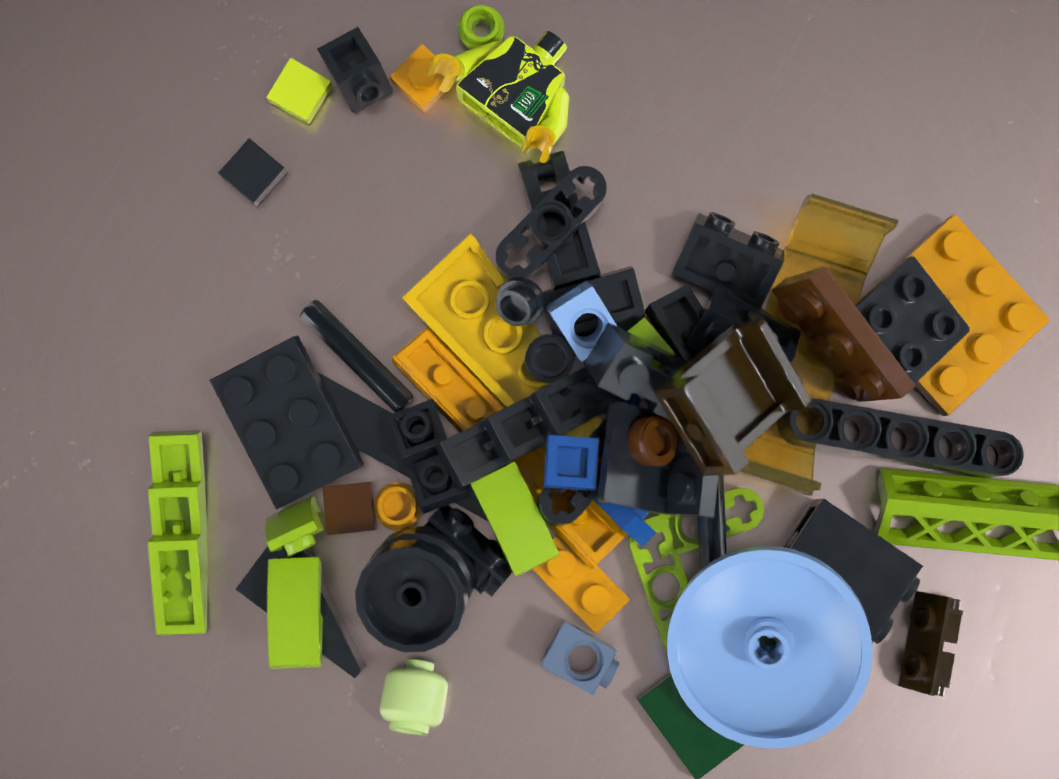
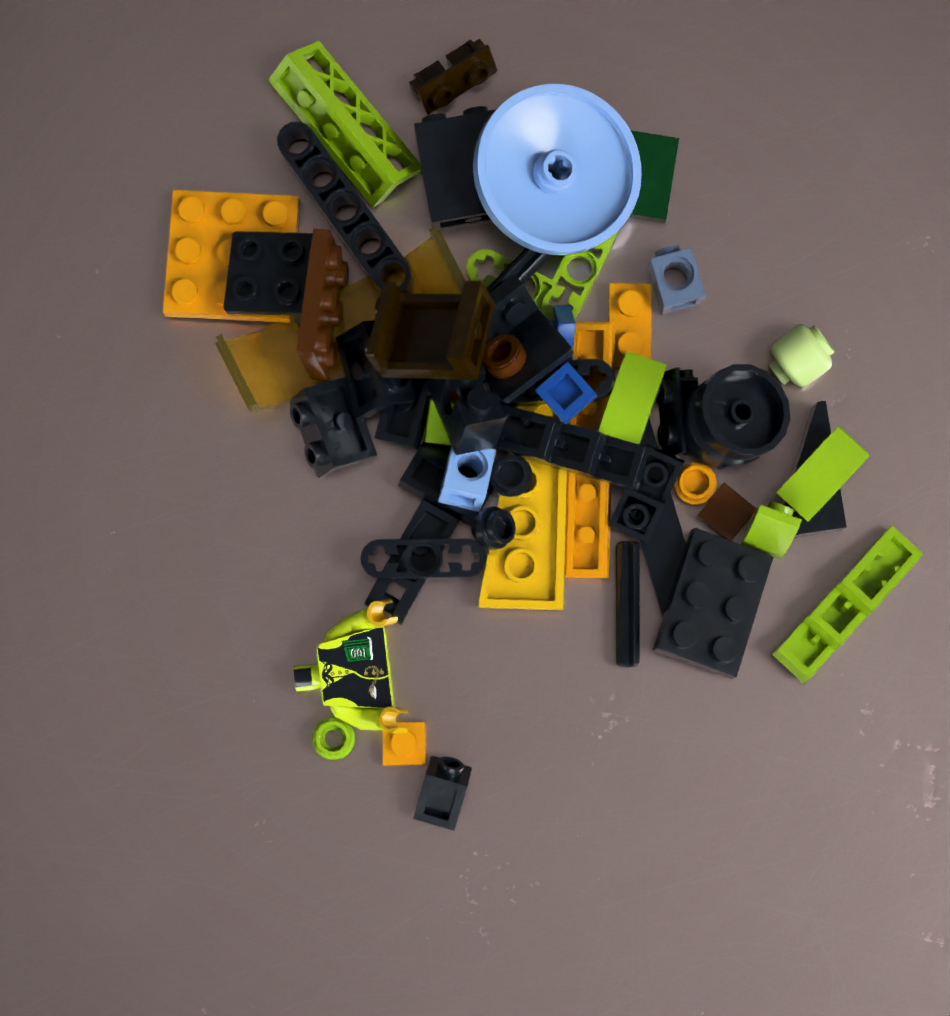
camera: 130 degrees left, 0 degrees up
black tile [218,138,287,207] -> none
neon yellow tile [266,58,333,125] -> none

